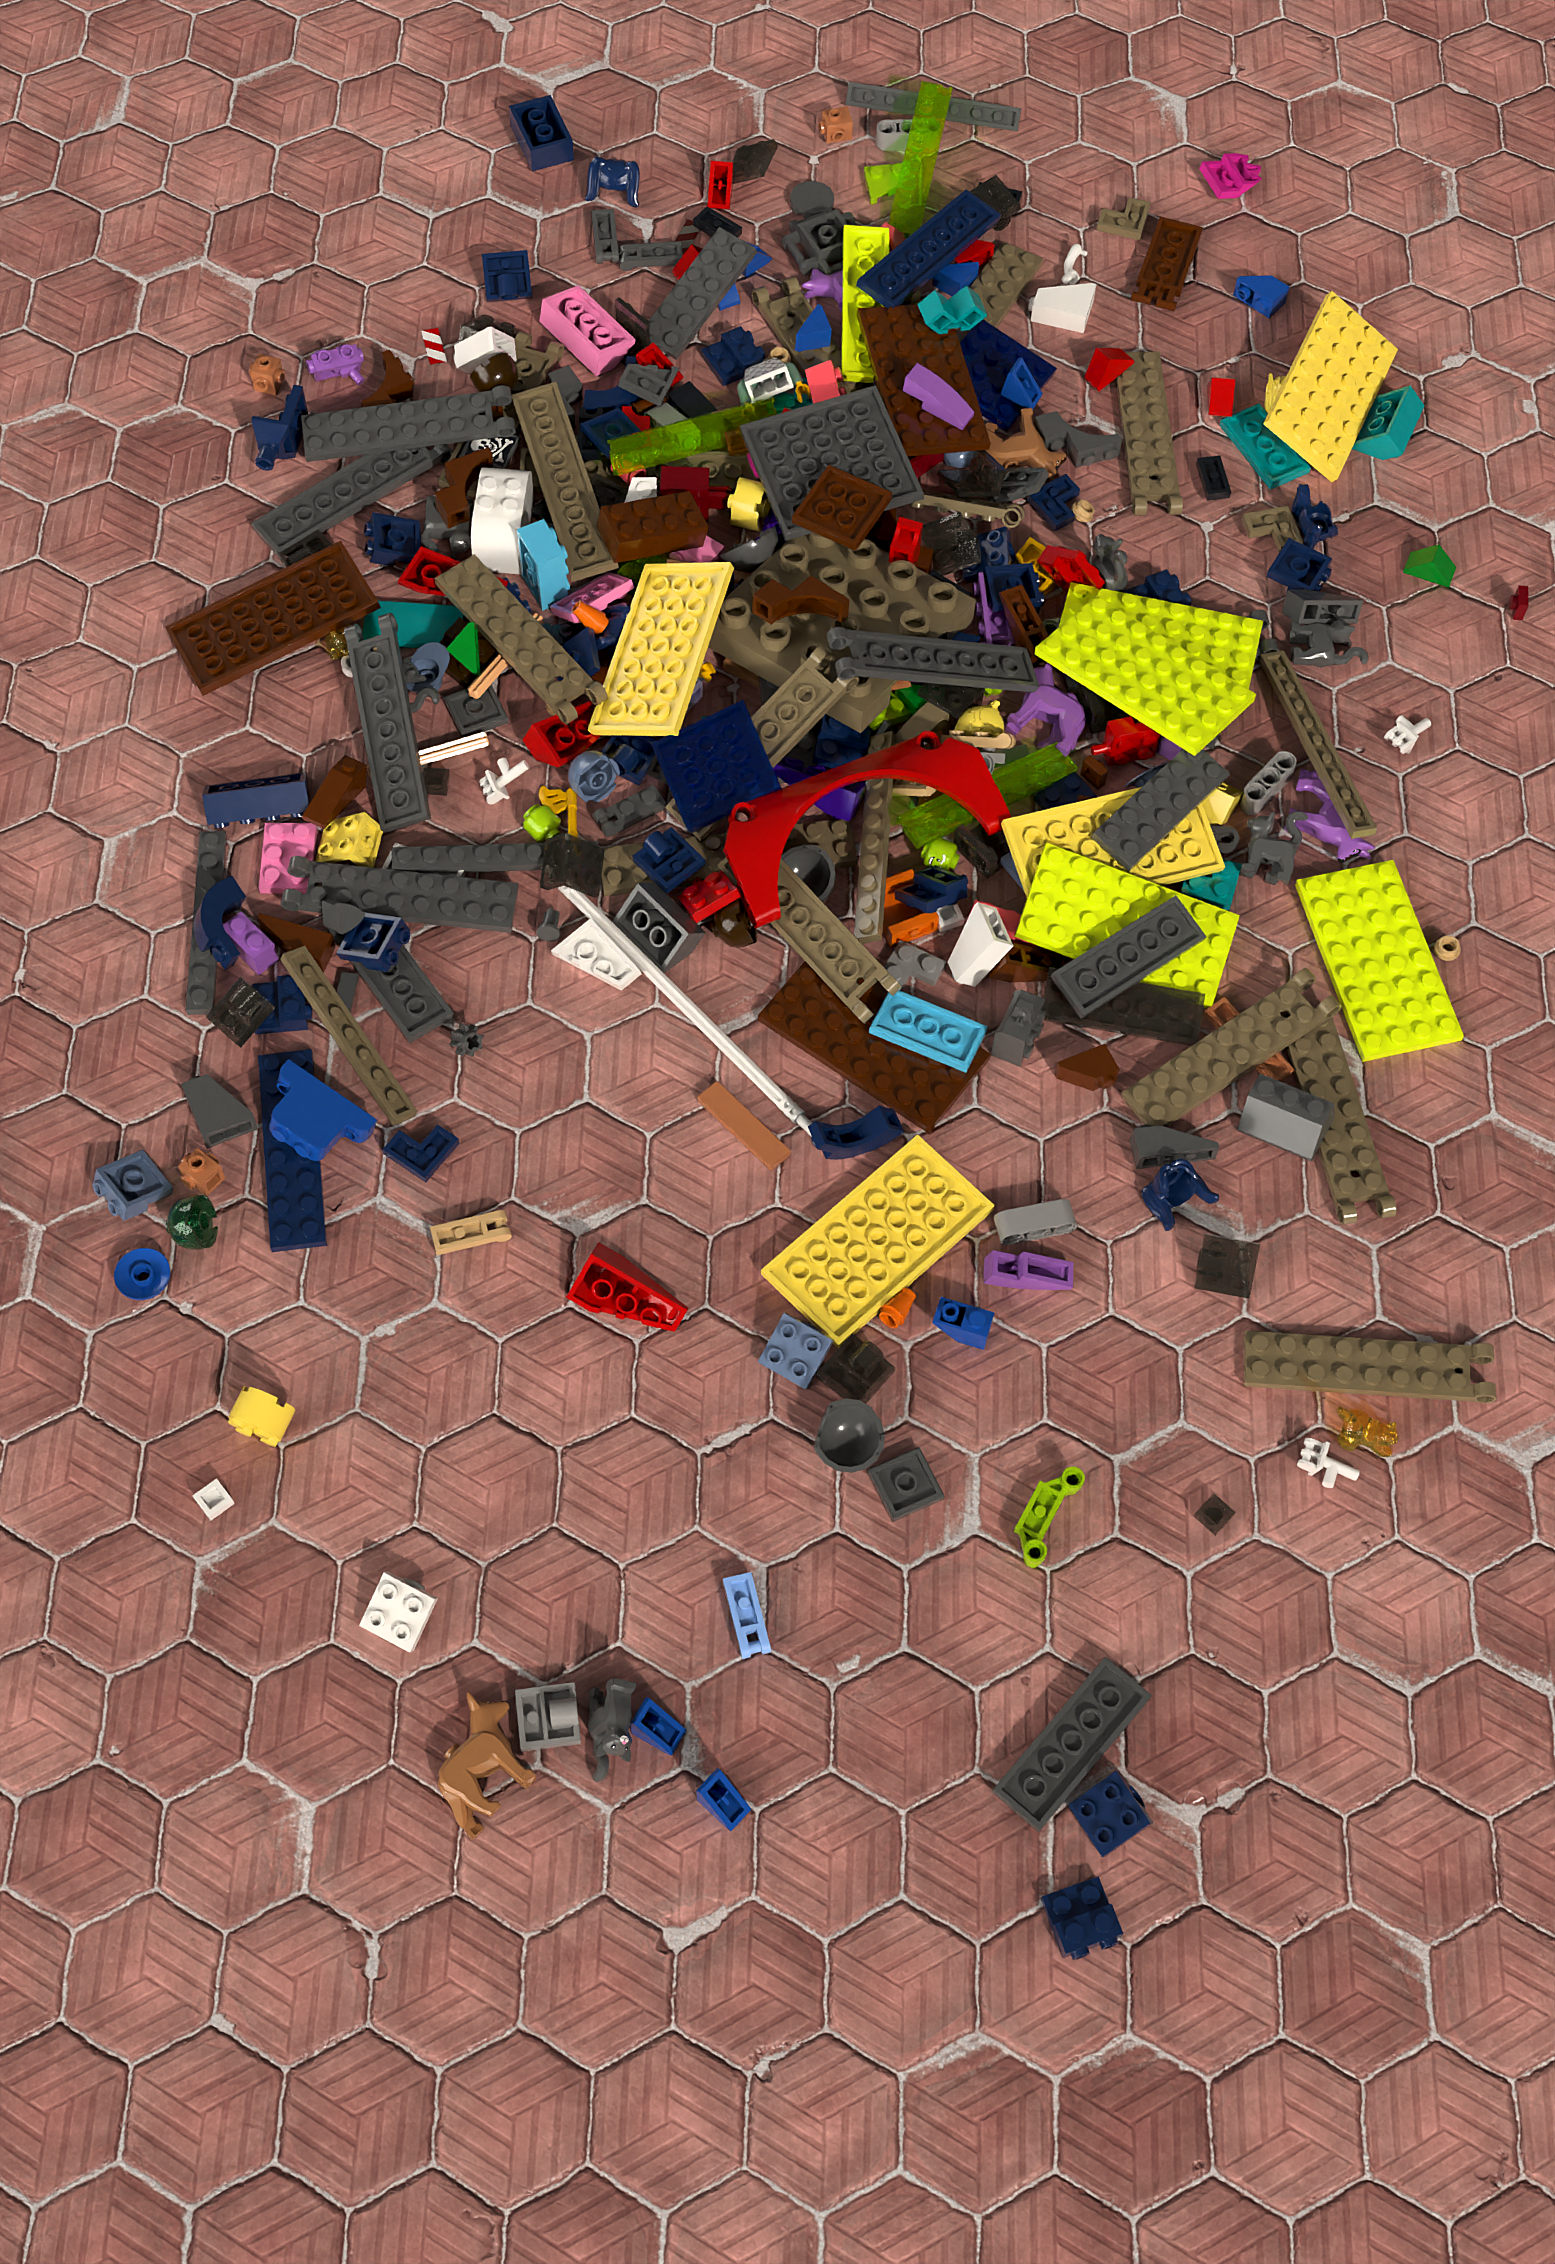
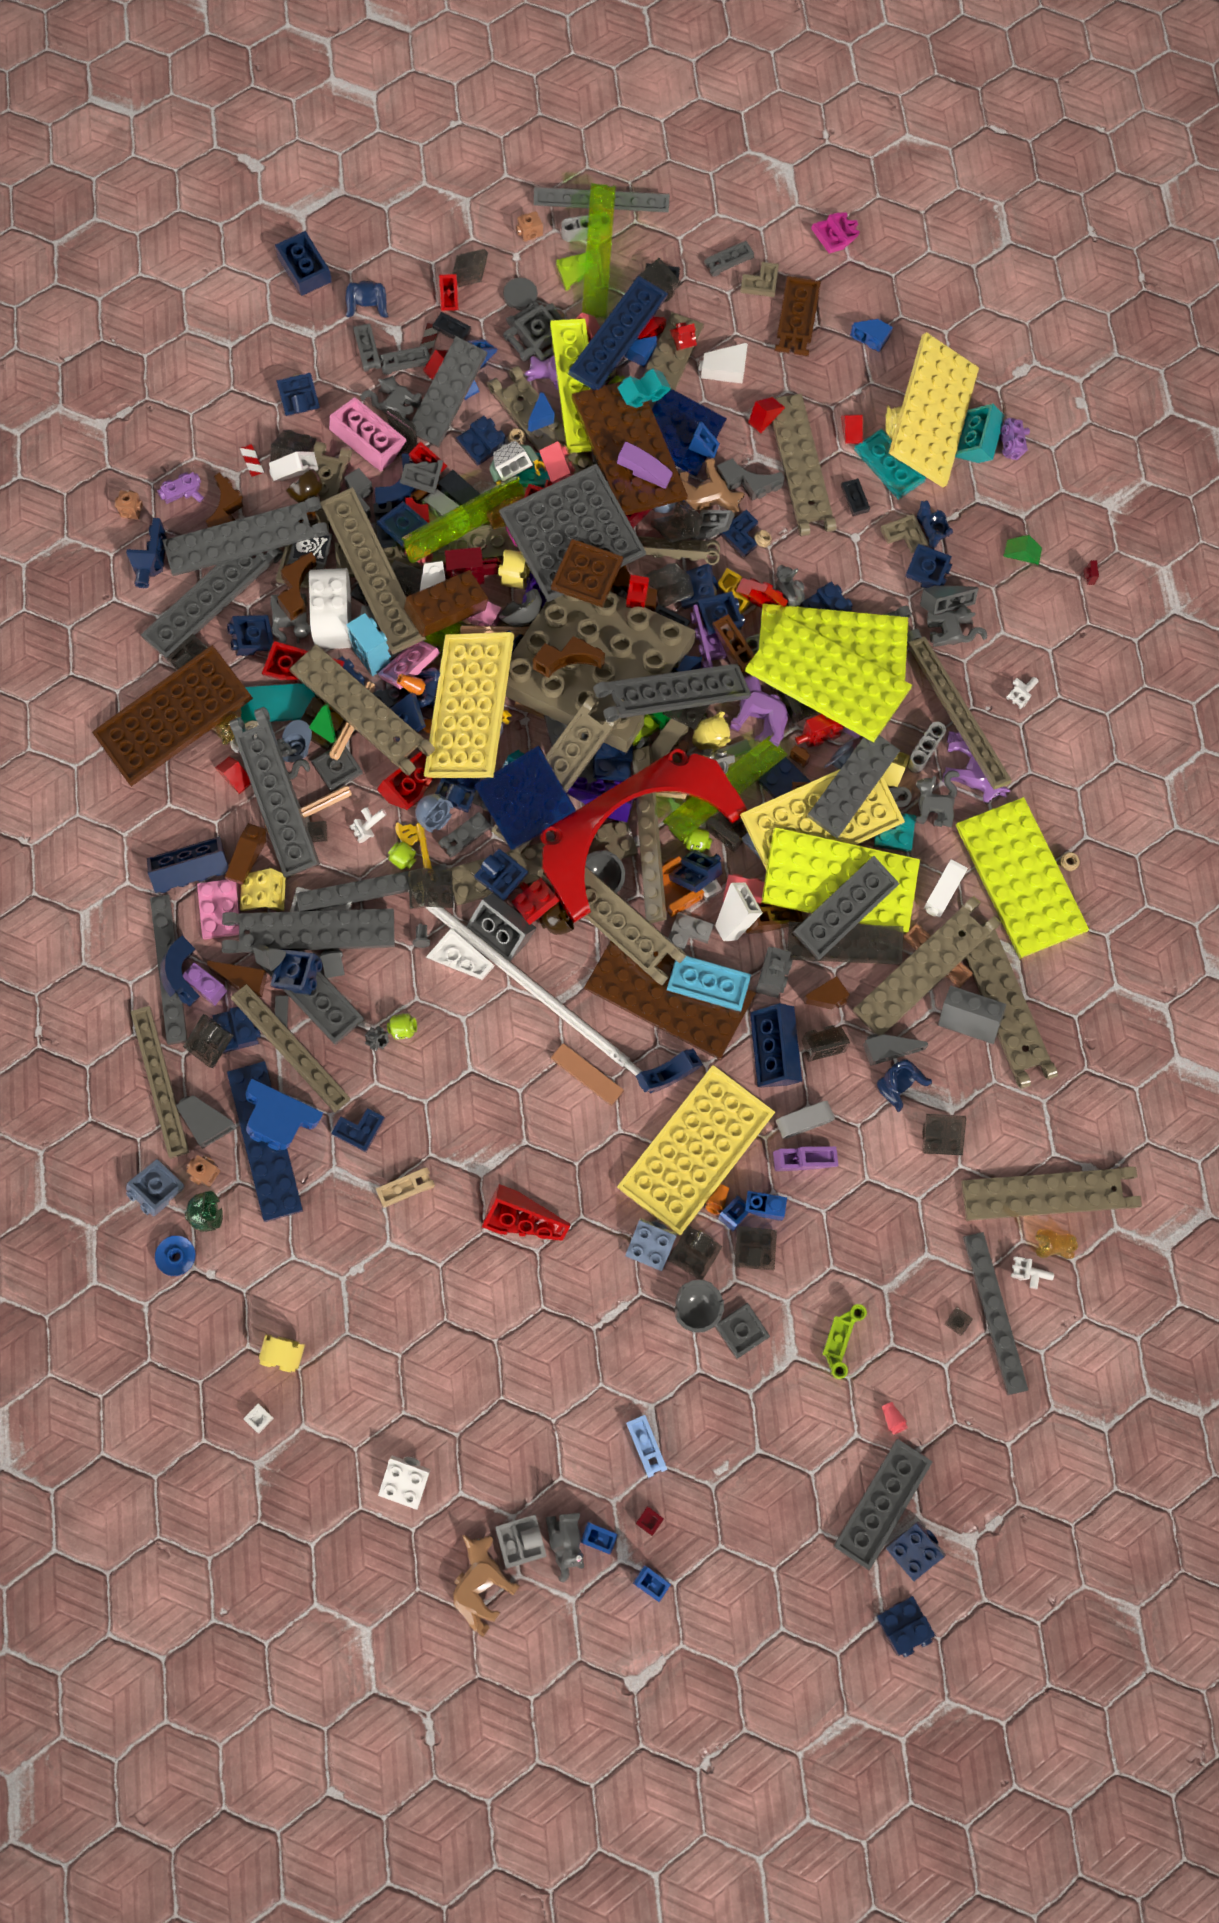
camera: 10 degrees left, 10 degrees up
tan plate [941,730,1016,749] -> none
white piece [1061,244,1087,285] -> none
none -> dark tan plate [130,1006,190,1159]
none -> red slope [215,756,251,794]
none -> dark grey tile [319,949,345,978]
none -> dark grey animal [360,376,422,428]
none -> lime head [387,1013,417,1040]
none -> dark red plate [635,1506,664,1536]
none -> red brick [670,322,697,351]
none -> dark grey plate [704,241,754,277]
none -> blue slope [718,1196,749,1231]
none -> clear smoke plate [734,1226,777,1271]
none -> dark blue slope [750,1003,802,1088]
none -> clear smoke slope [801,1025,850,1062]
none -> coral cone [882,1402,908,1435]
none -> white slope [923,859,968,917]
none -> dark grey plate [963,1232,1028,1396]
none -> medium lavender brick [1000,418,1030,460]

